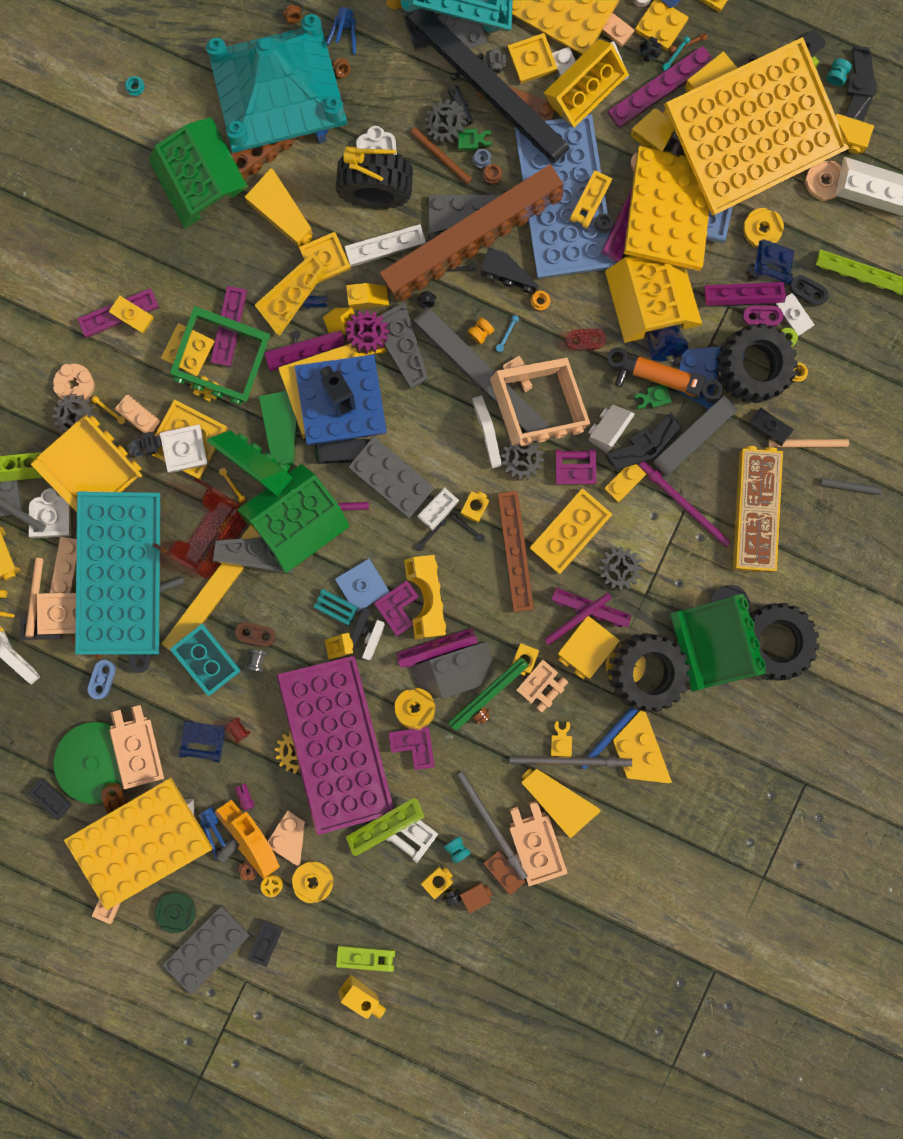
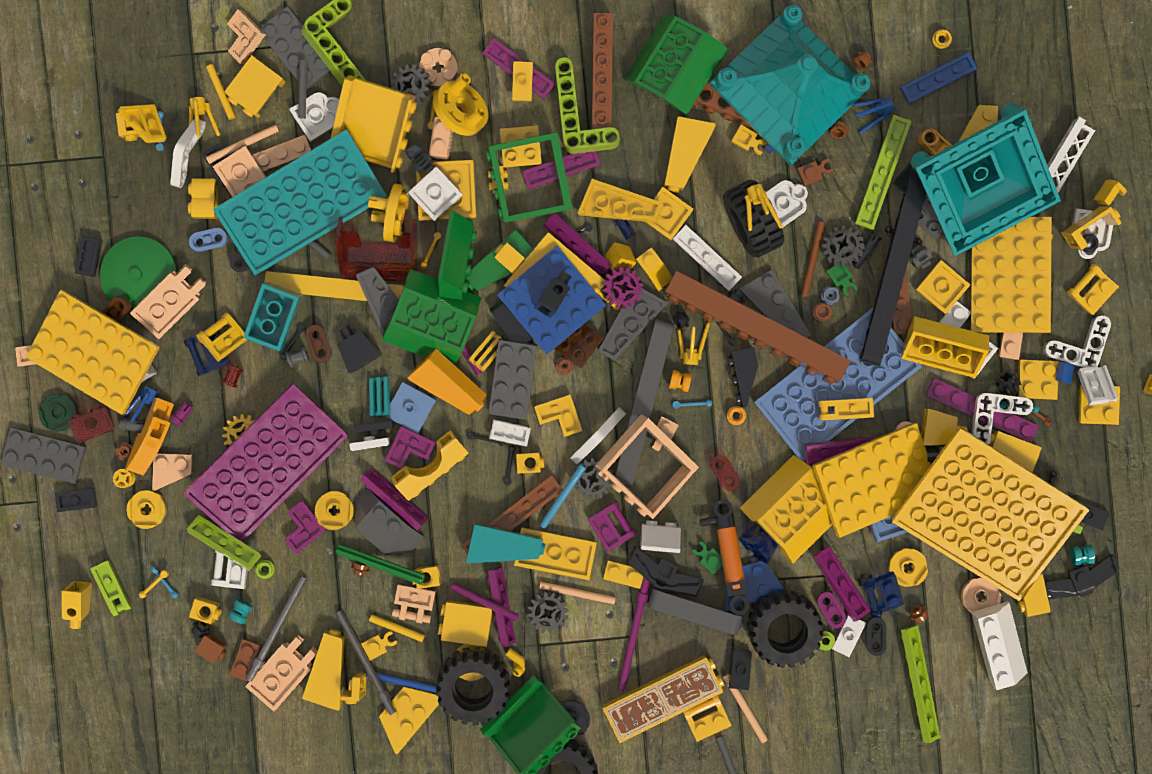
camera: 60 degrees right, 5 degrees up
yellow plate [325,633,353,660] -> none
black plate [594,214,614,233] -> none
yellow plate [792,362,808,382] -> none
none -> clear red brick [68,405,115,444]
none -> yellow hinge [139,570,169,598]
none -> dark azure hinge [151,565,179,599]
none -> yellow brick [188,179,218,219]
none -> yellow plate [196,312,248,362]
none -> lime plate [255,560,275,579]
none -> black hinge [280,325,305,360]
none -> black torso [338,325,382,374]
none -> yellow bracket [340,671,367,704]
none -> yellow piece [368,183,409,242]
none -> yellow bar [369,614,425,642]
none -> light orange slope [407,349,487,415]
none -> yellow piece [433,73,488,136]
none -> teal slope [466,523,546,563]
none -> yellow tile [468,331,502,372]
none -> yellow brick [494,243,525,274]
none -> yellow arm [505,648,525,677]
none -> yellow plate [534,394,583,437]
none -> dark azure bar [539,463,587,529]
none -> light nougat bar [539,581,615,604]
none -> reddish brown hinge [554,324,604,368]
none -> lime beam [555,57,620,154]
none -> dark orange plate [555,357,574,375]
none -> dark orange brick [592,13,613,129]
none -> yellow plant [677,322,710,365]
none -> yellow plate [683,695,731,742]
none -> yellow plate [731,125,767,155]
none -> dark orange plate [797,159,834,186]
none -> lime plate [854,115,912,230]
none -> dark orange plate [910,605,928,623]
none -> white beam [971,393,1033,445]

